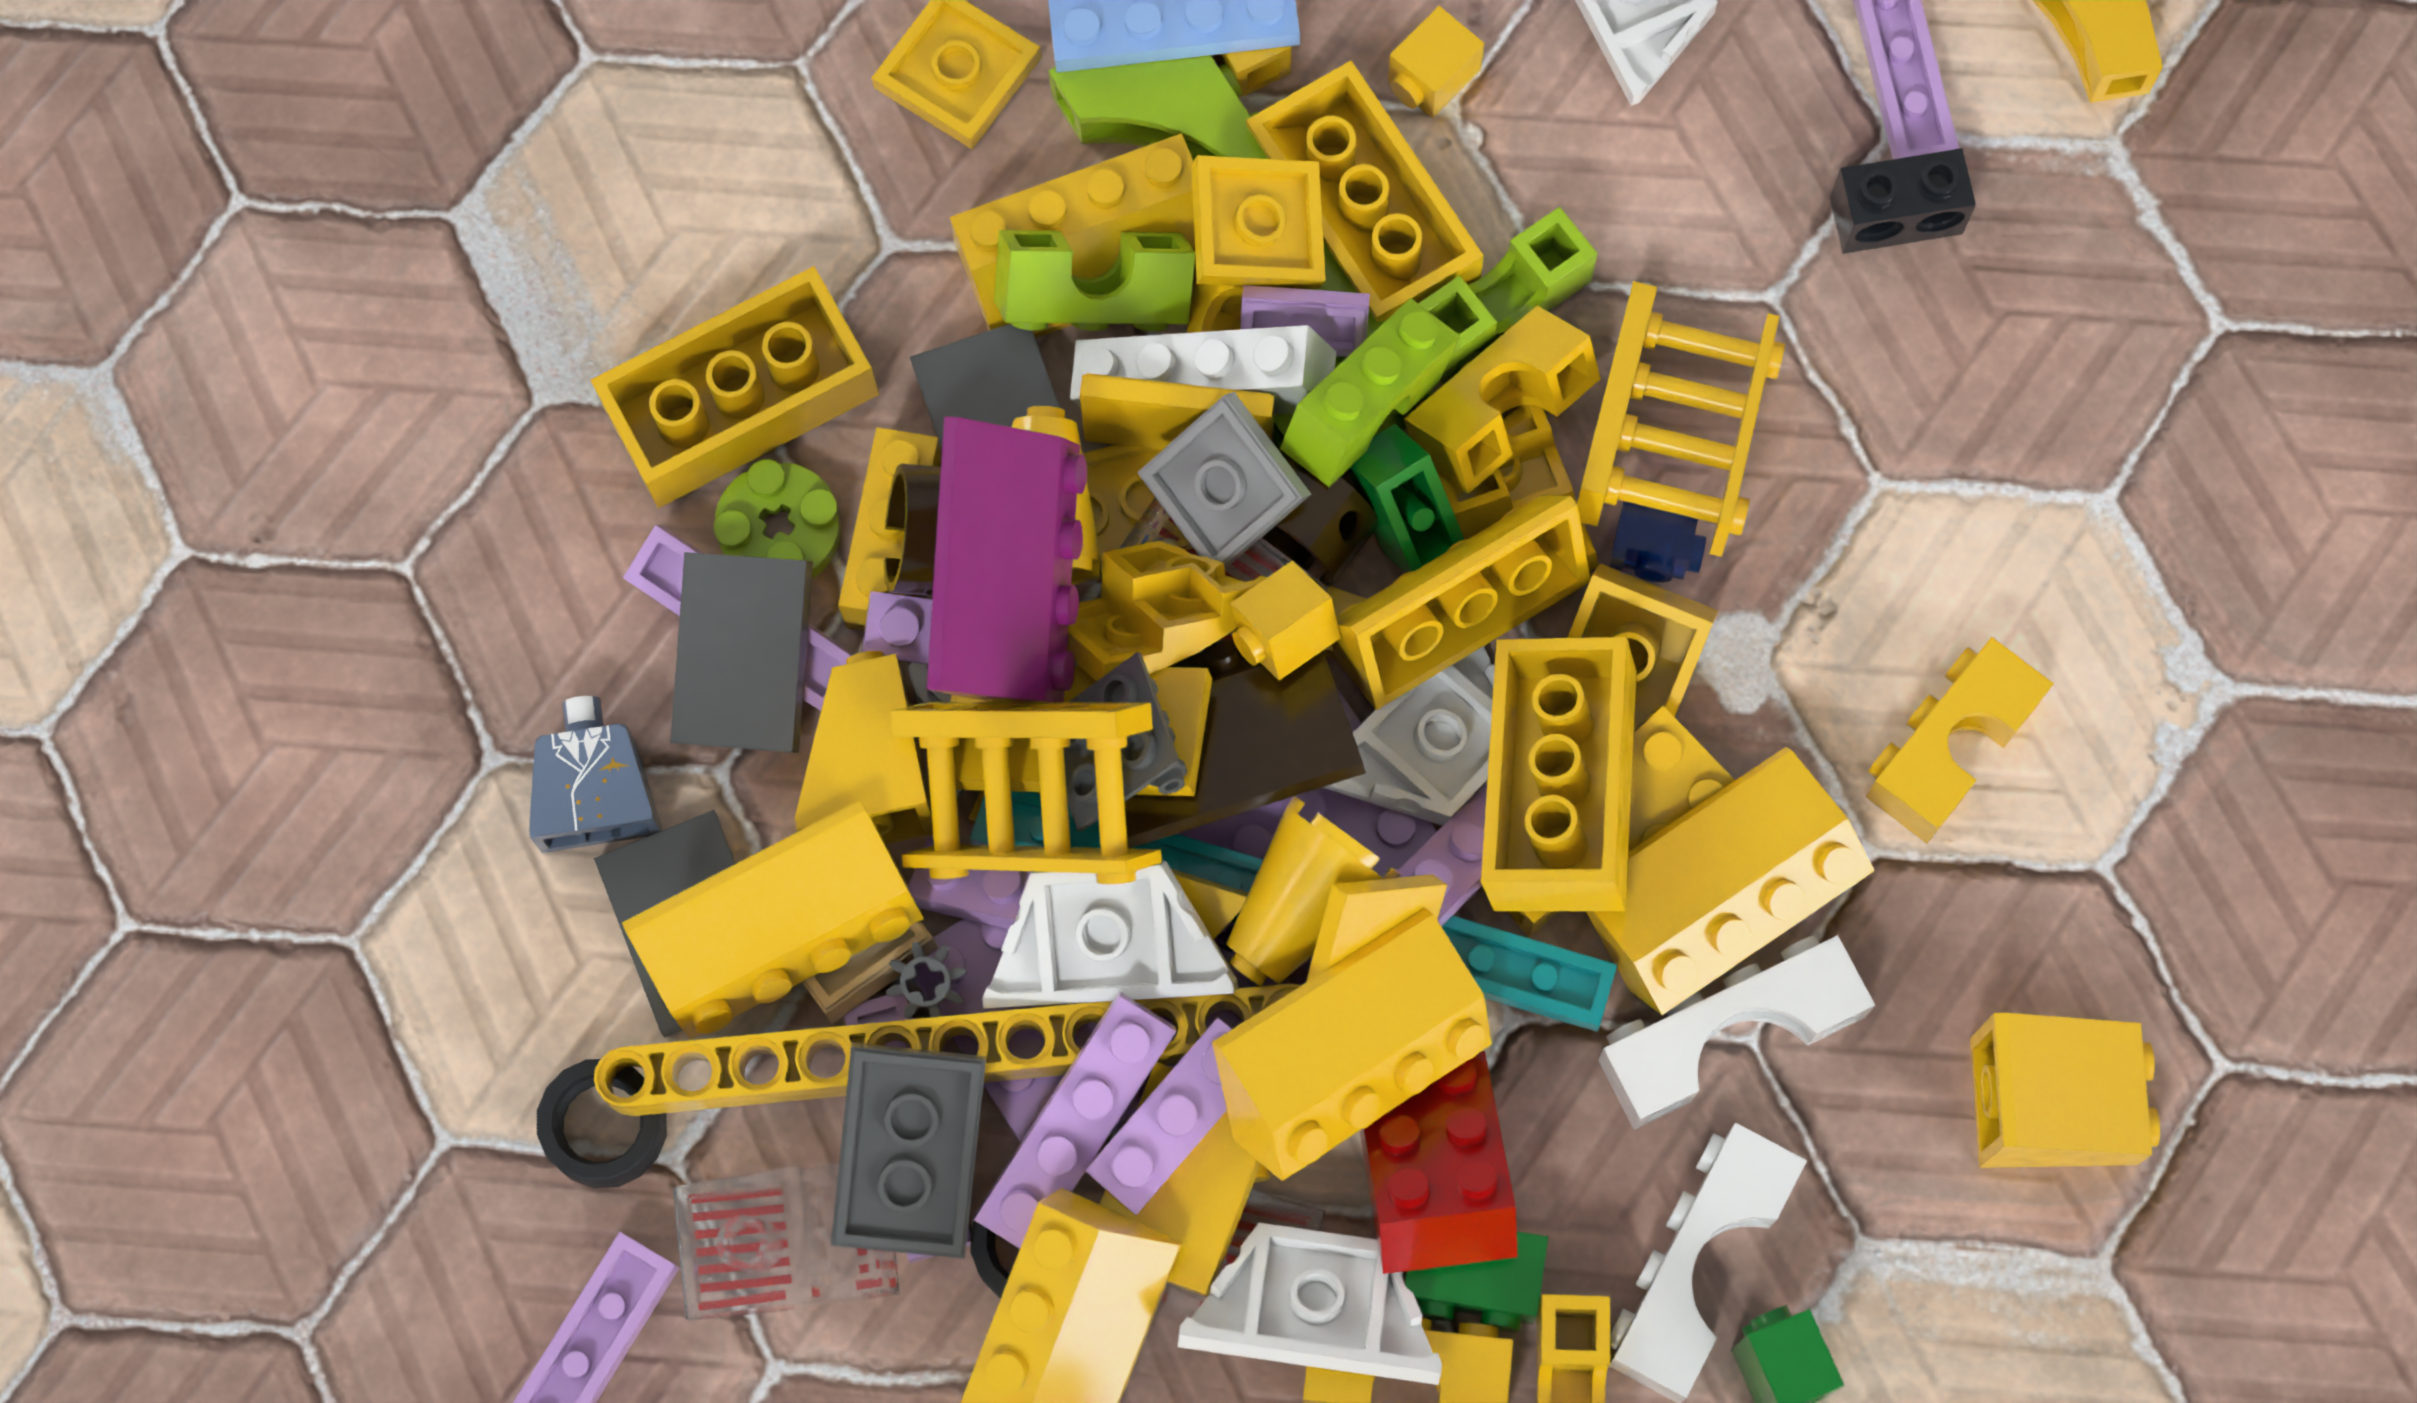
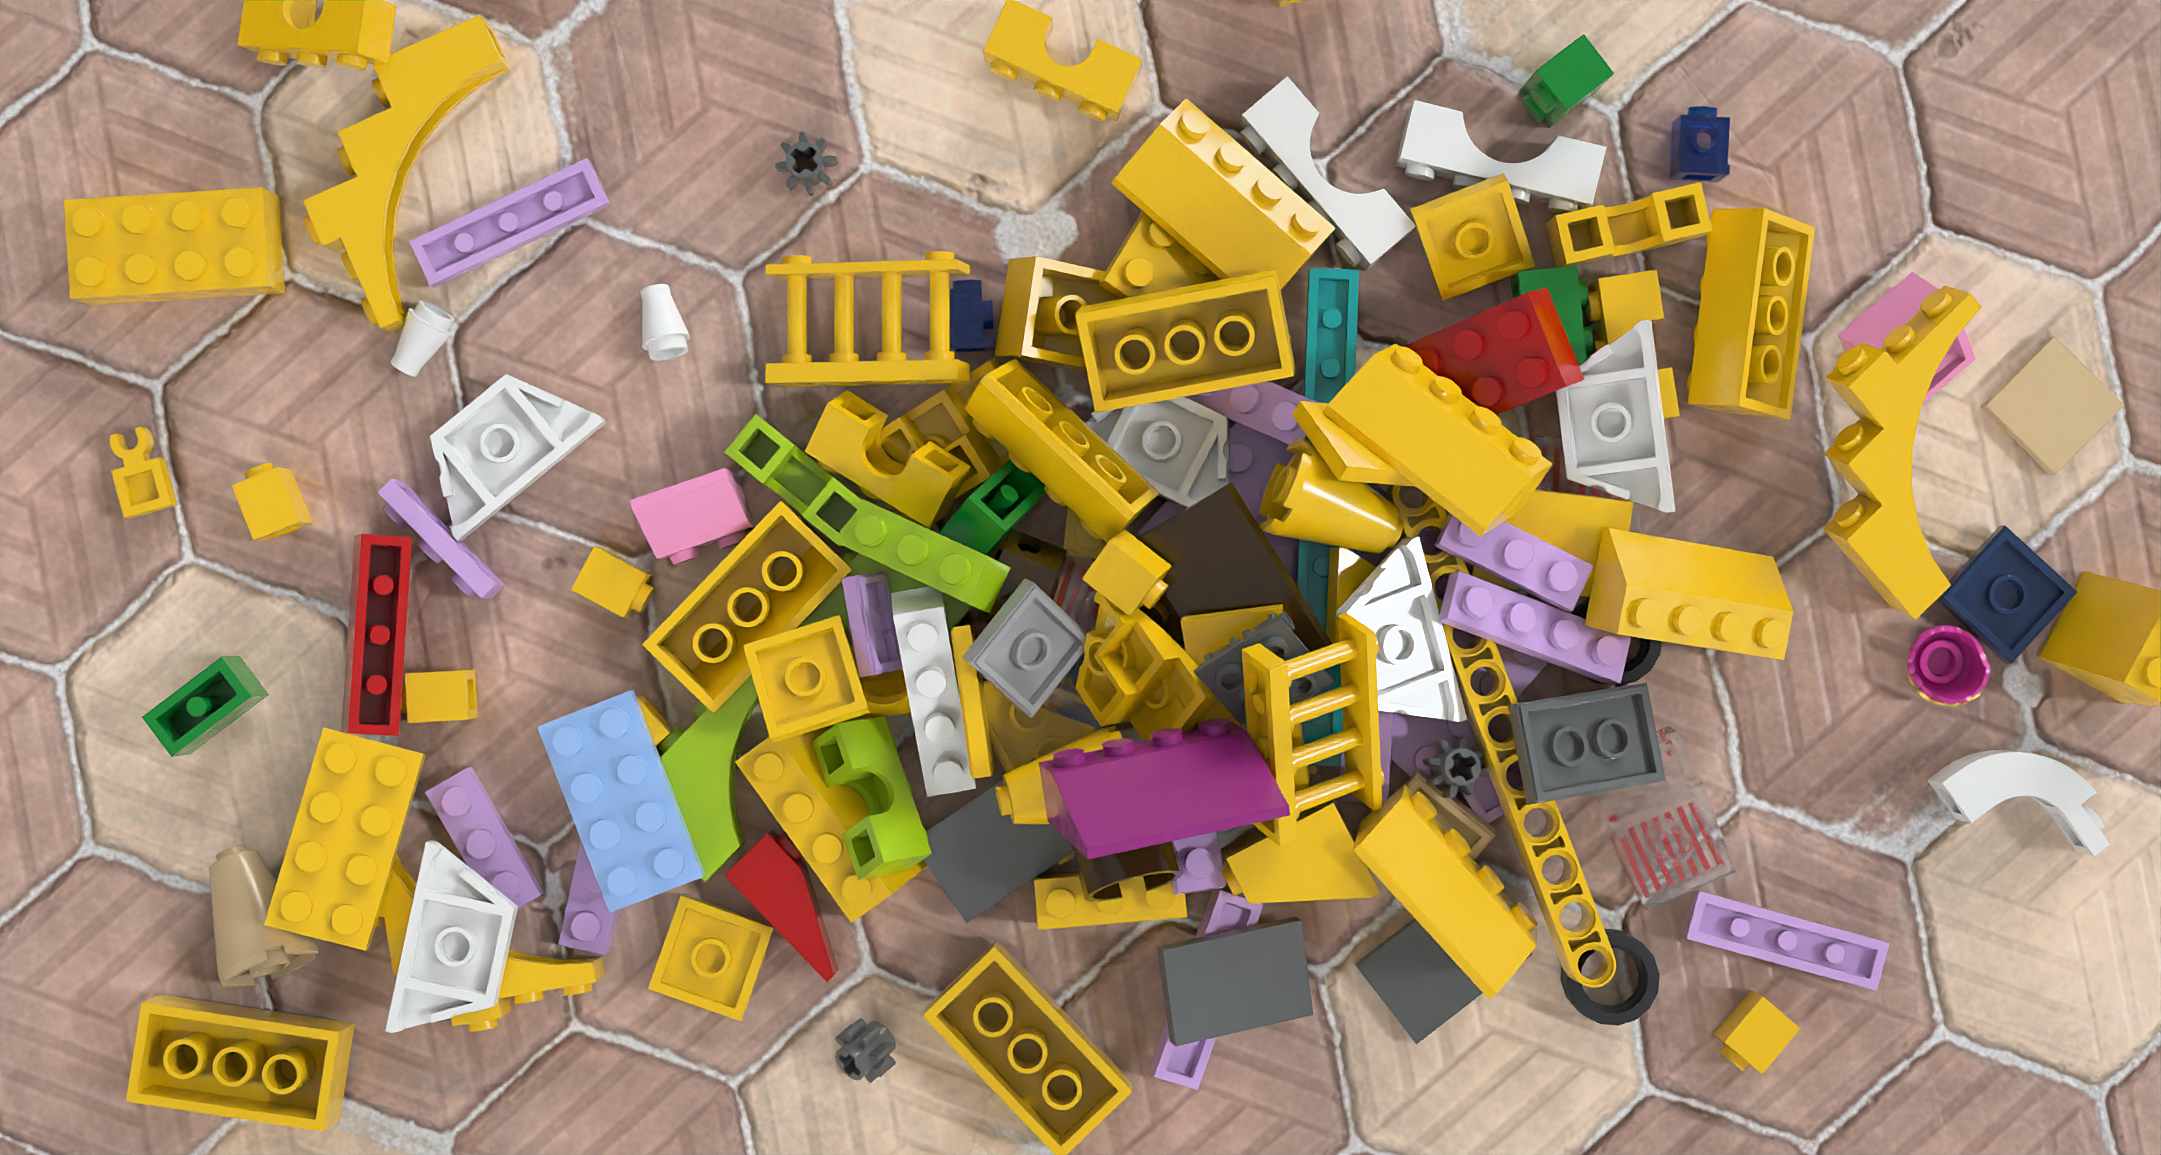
camera: 110 degrees left, 15 degrees up
sand blue torso [529,696,662,853] -> none
lime plate [714,459,841,578] -> none
black brick [1830,148,1976,254] -> none
none -> bright pink slope [629,468,755,566]
none -> white cone [640,284,691,361]
none -> red slope [724,830,838,982]
none -> dark grey gear [775,132,838,196]
none -> dark grey gear [835,1018,896,1083]
none -> yellow plate [1410,173,1536,301]
none -> yellow brick [1713,990,1801,1074]

